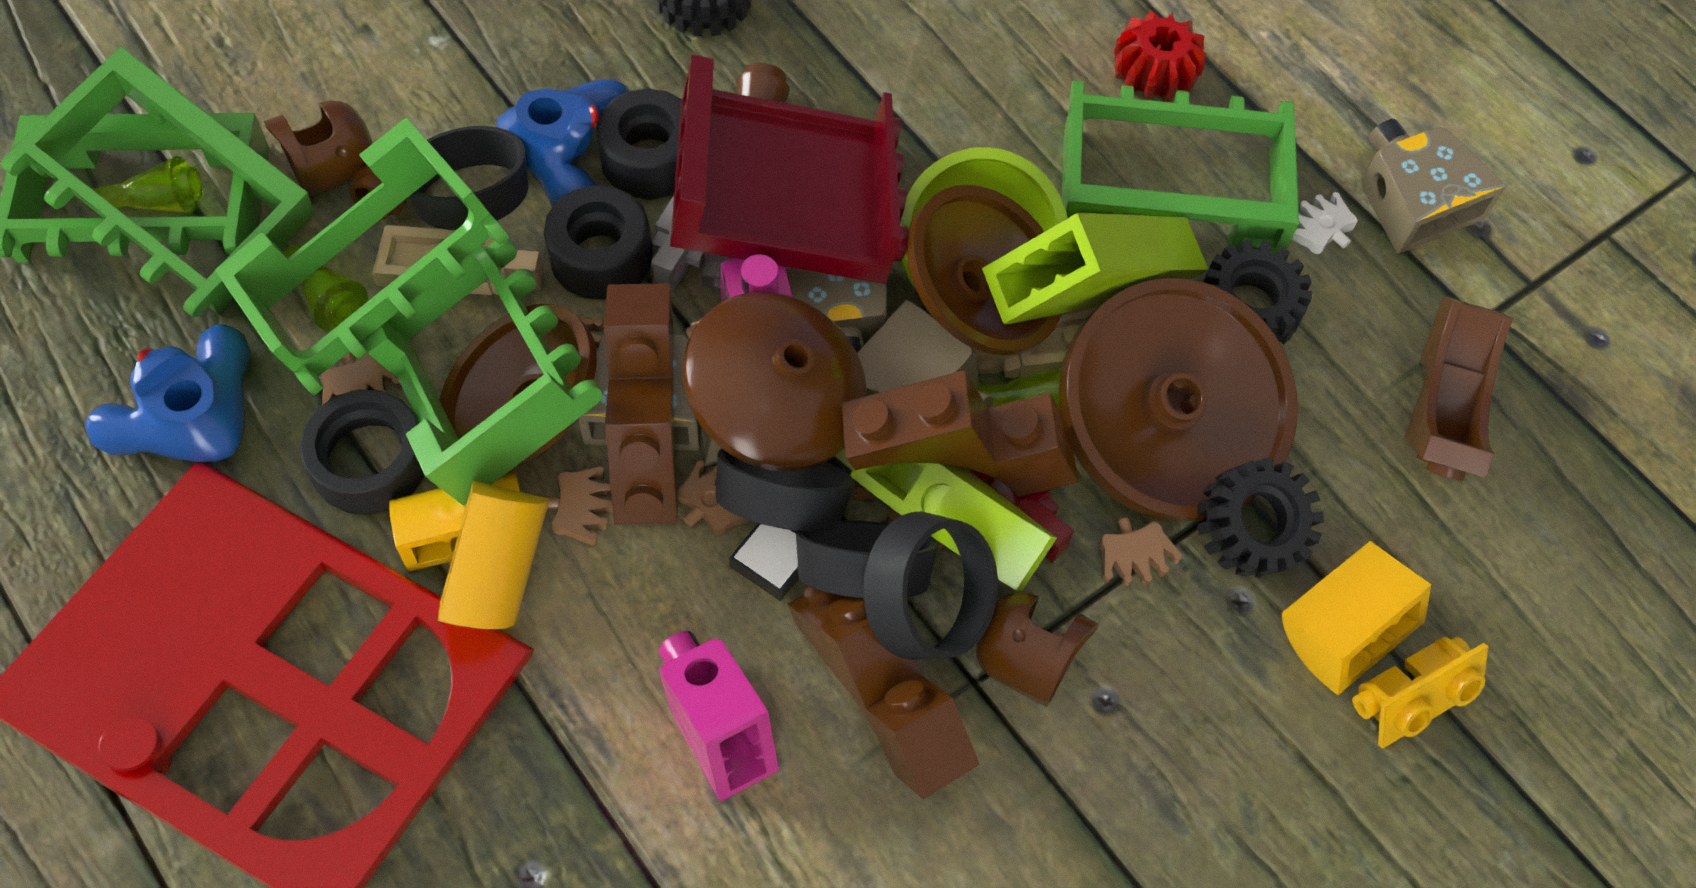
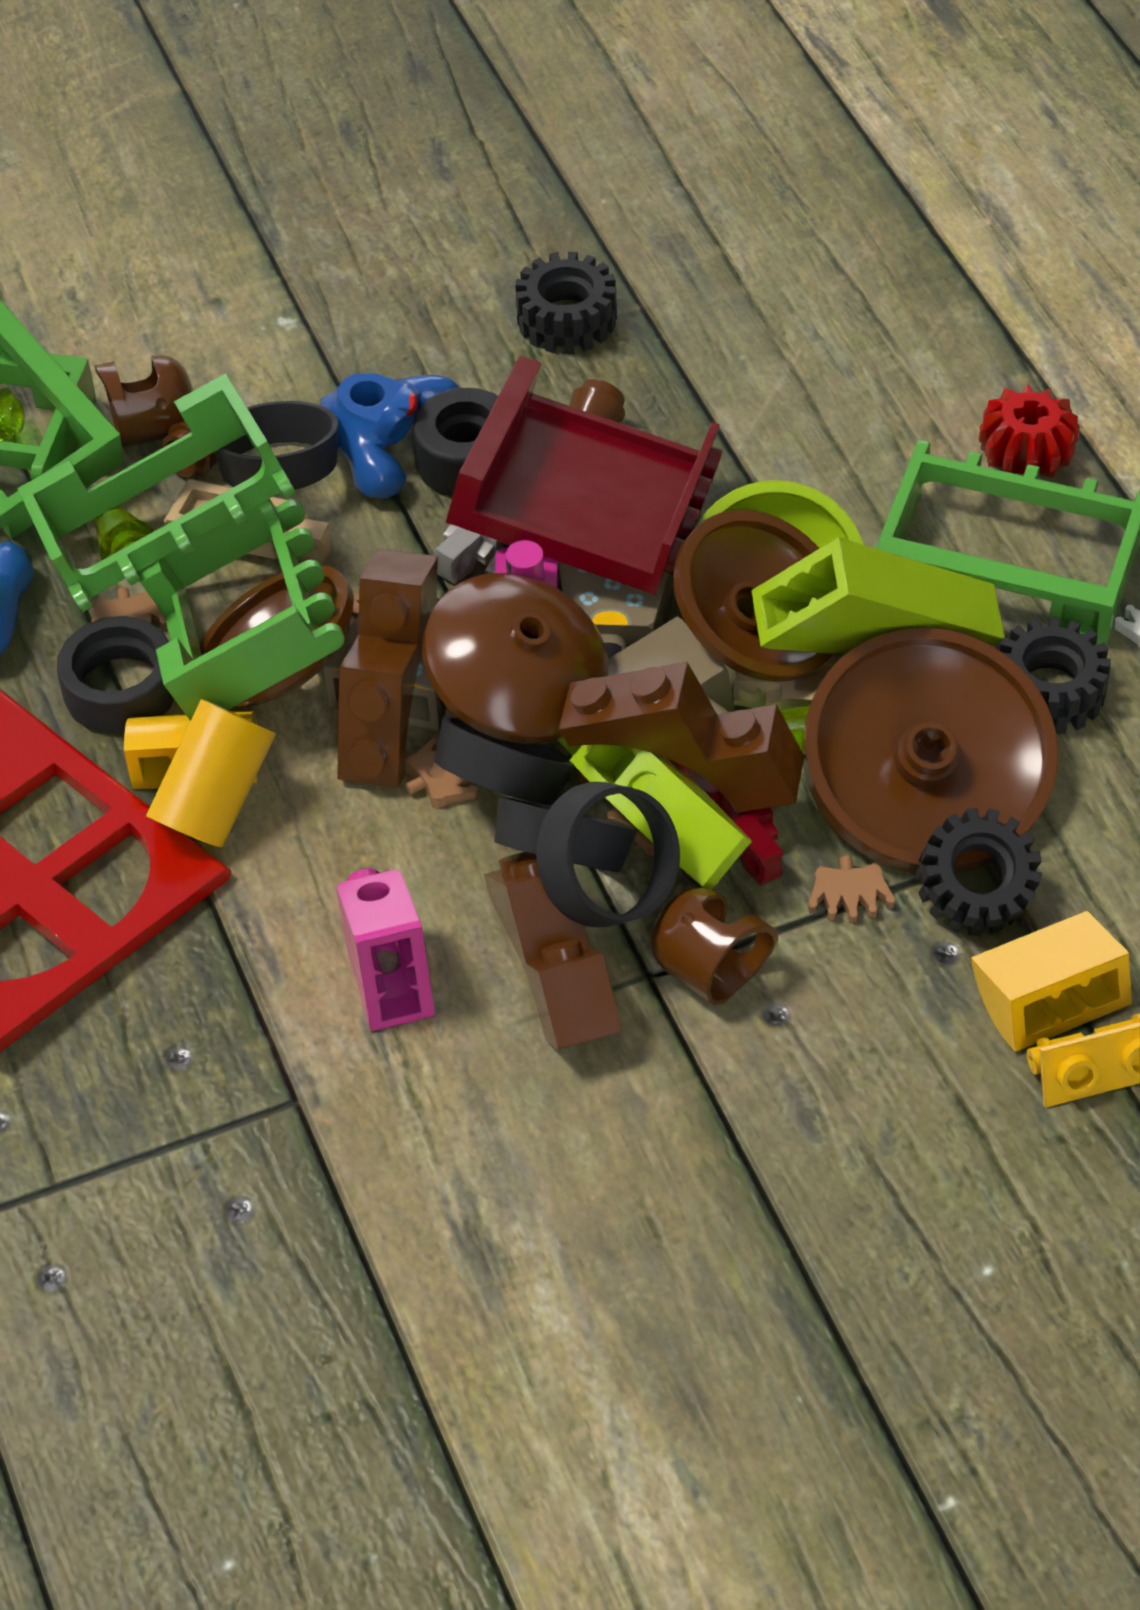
camera: 20 degrees right, 10 degrees down
black tyre [543,185,653,300] -> none
medium nougat piece [543,466,613,546] -> none
white tile [729,523,799,601] -> none

